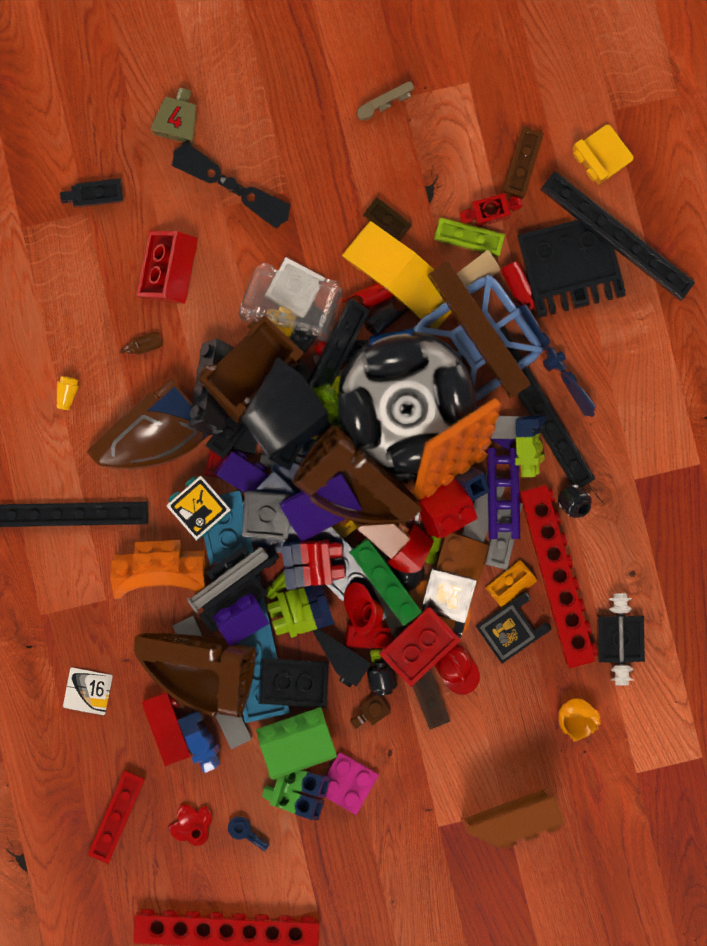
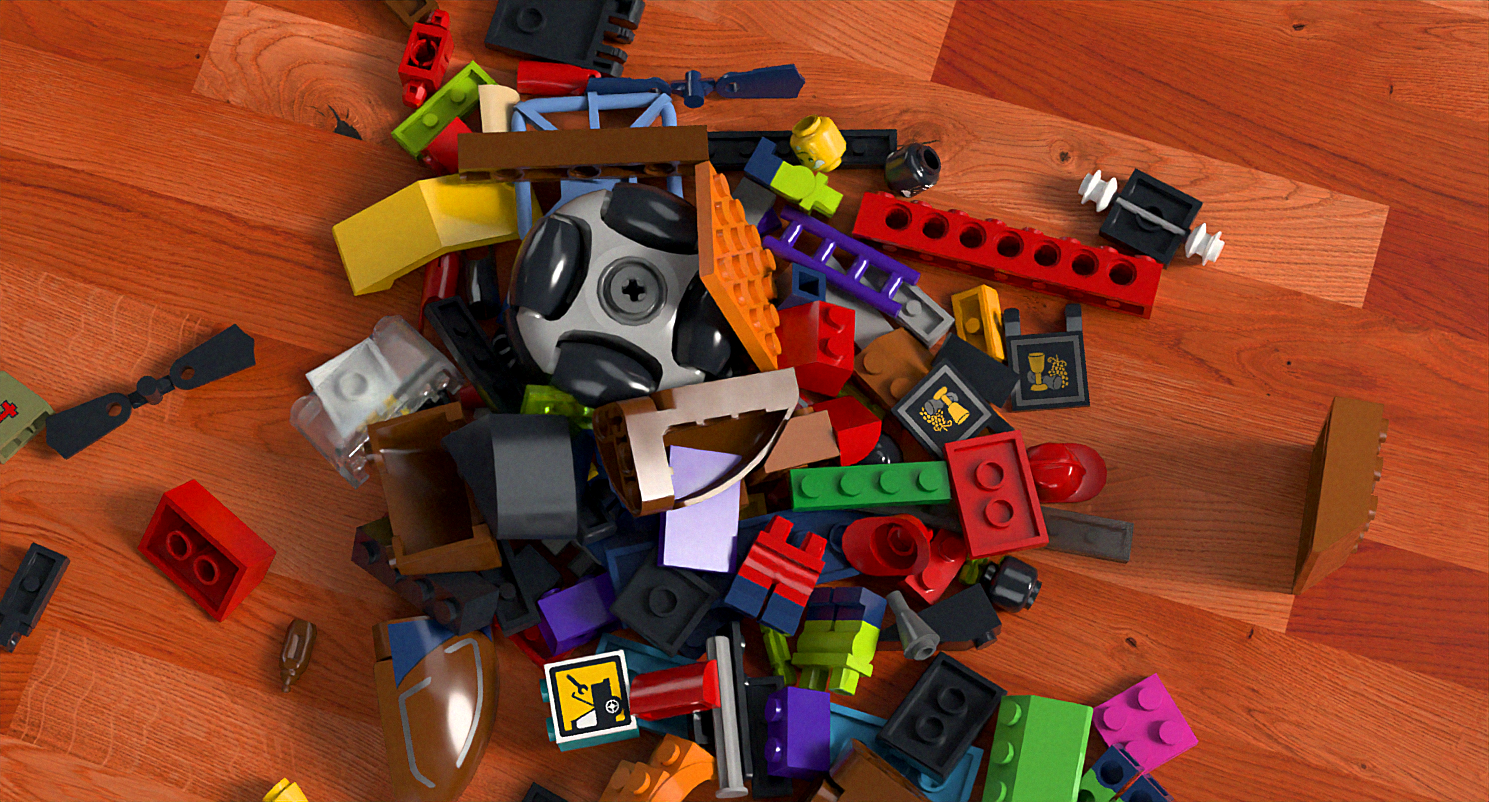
camera: 55 degrees left, 15 degrees down
reddish brown plate [350,695,391,729] -> none
dark tan hinge [356,81,415,121] -> none
dark brown plate [363,197,412,241] -> none
light orange hair [558,699,601,742] -> none
none -> red brick [419,117,473,176]
none -> red brick [629,659,721,721]
none -> yellow head [790,114,846,173]
none -> dark grey cone [886,591,940,660]
none -> black slope [930,332,1021,408]

